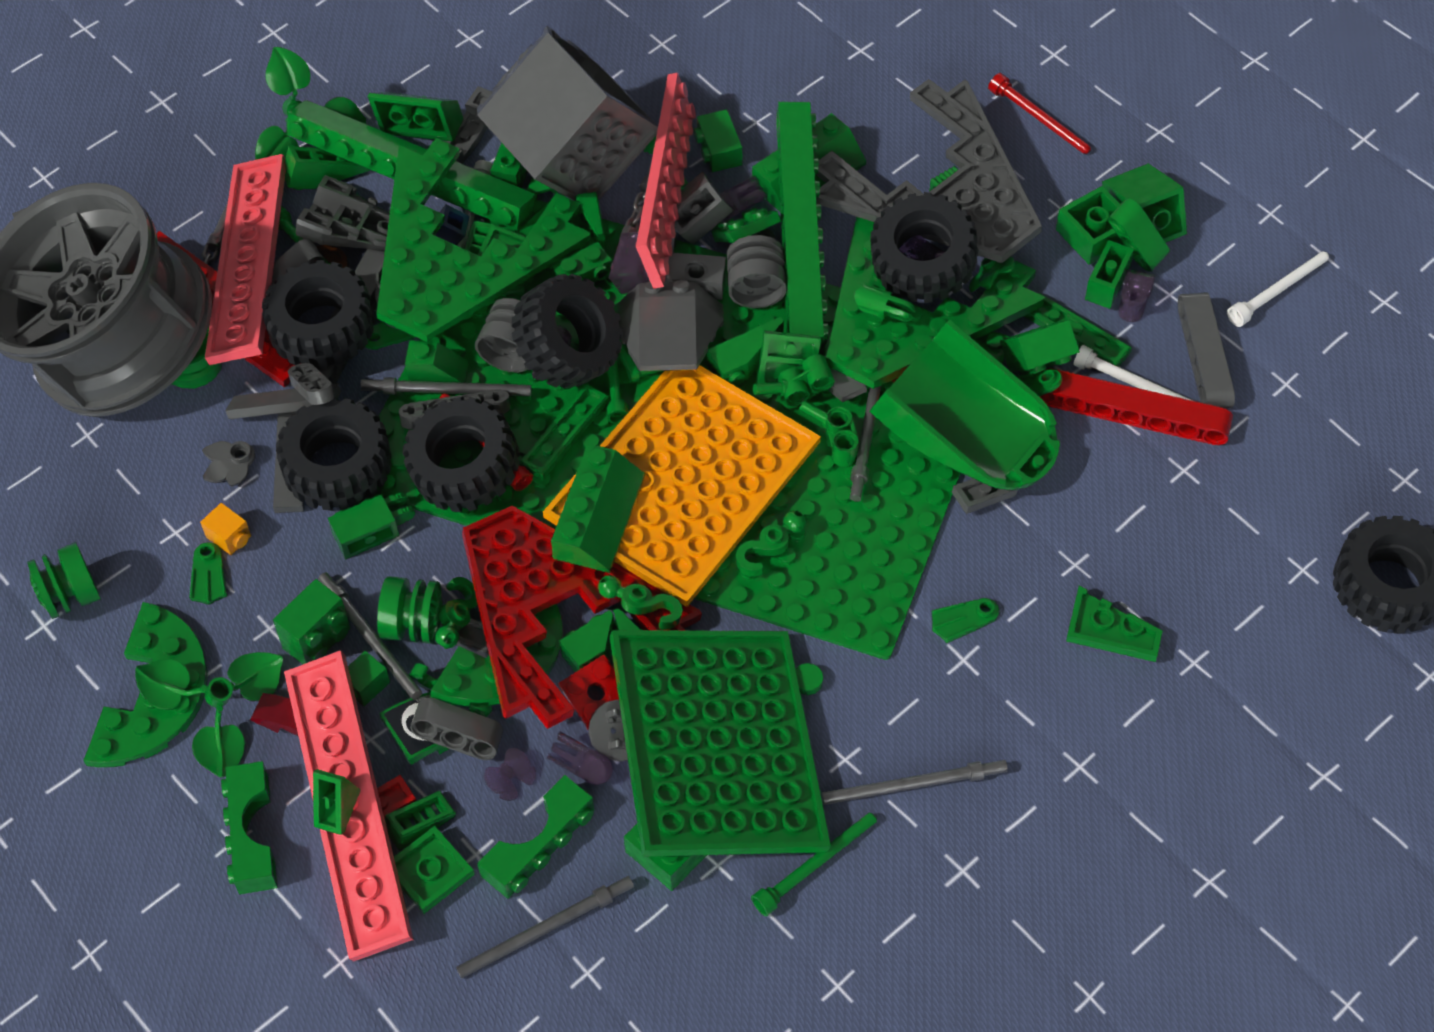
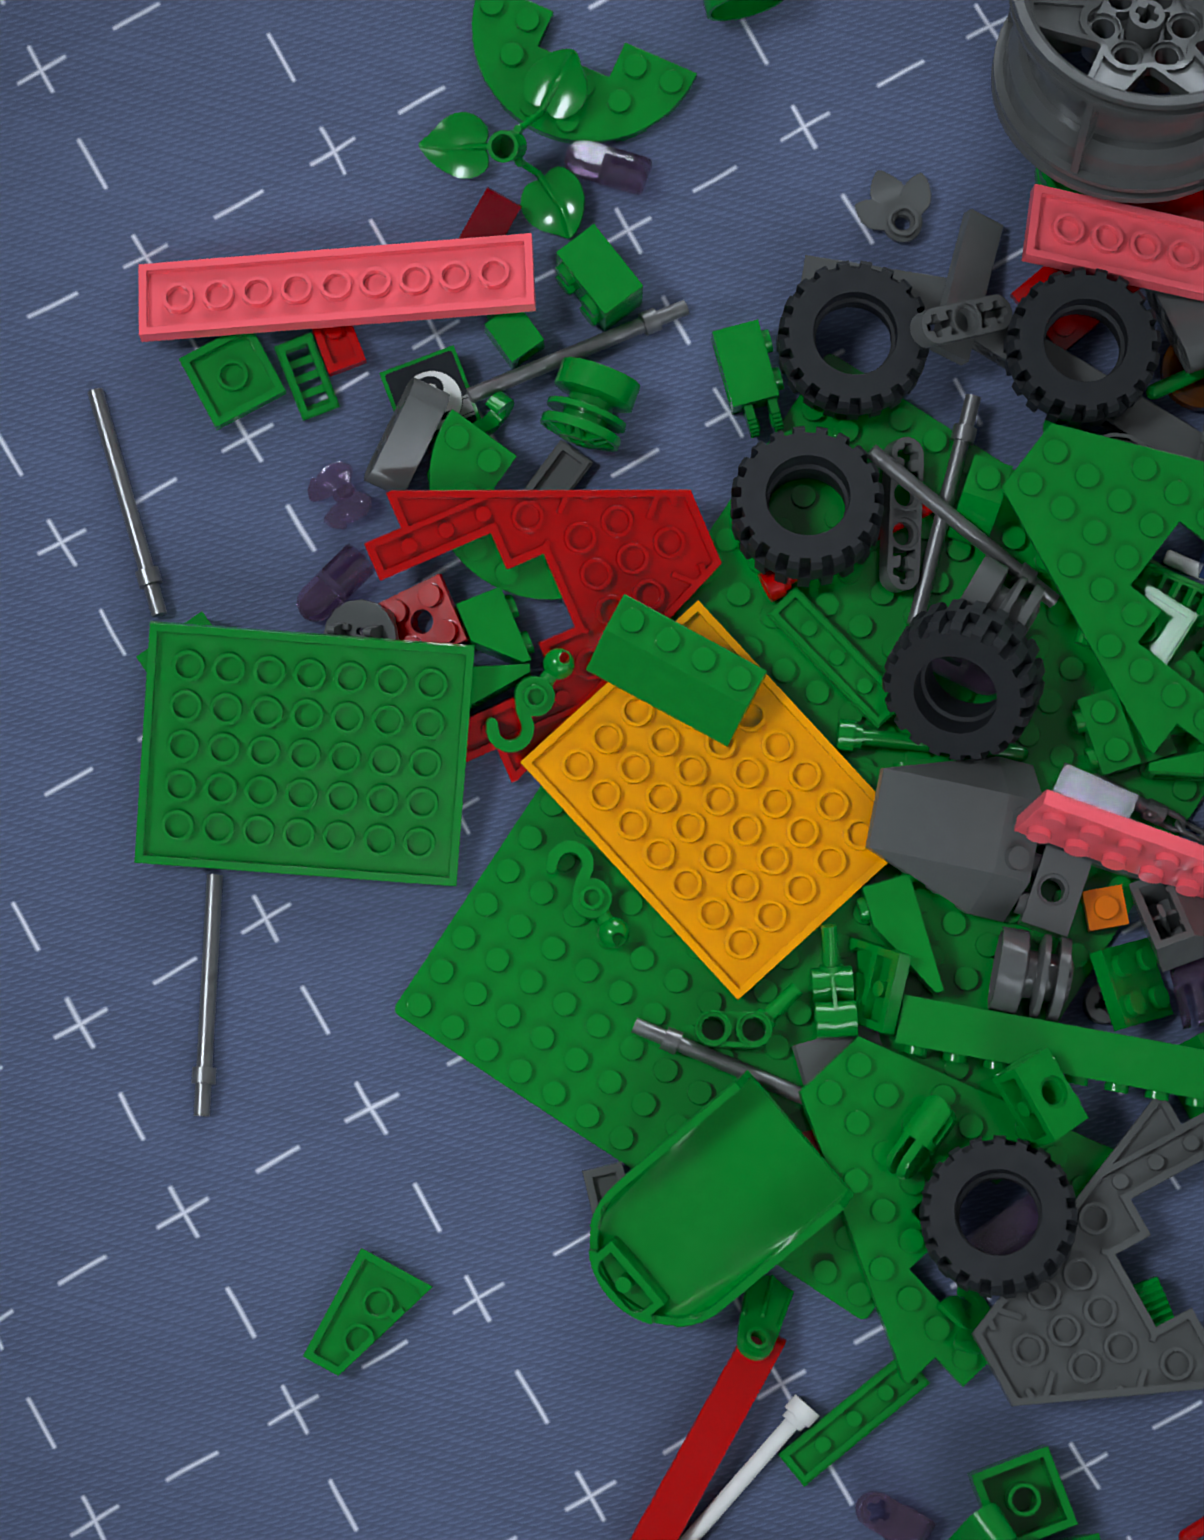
camera: 100 degrees right, 25 degrees up
green piece [189,542,227,605] -> none
light orange brick [200,503,251,555] -> none
green arch [221,761,278,895] -> none
green slope [313,769,361,835] -> none
green piece [435,577,478,649] -> none
green arch [477,775,594,899] -> none
green piece [751,812,877,917] -> none
green tile [796,663,823,695] -> none
green piece [931,598,999,643] -> none
green brick [1000,320,1080,375] -> none
green brick [1085,240,1134,309] -> none
none -> clear purple arm [565,140,652,195]
none -> flat silver bar [867,445,1060,608]
none -> green brick [991,1047,1088,1149]
none -> orange plate [1081,884,1129,932]

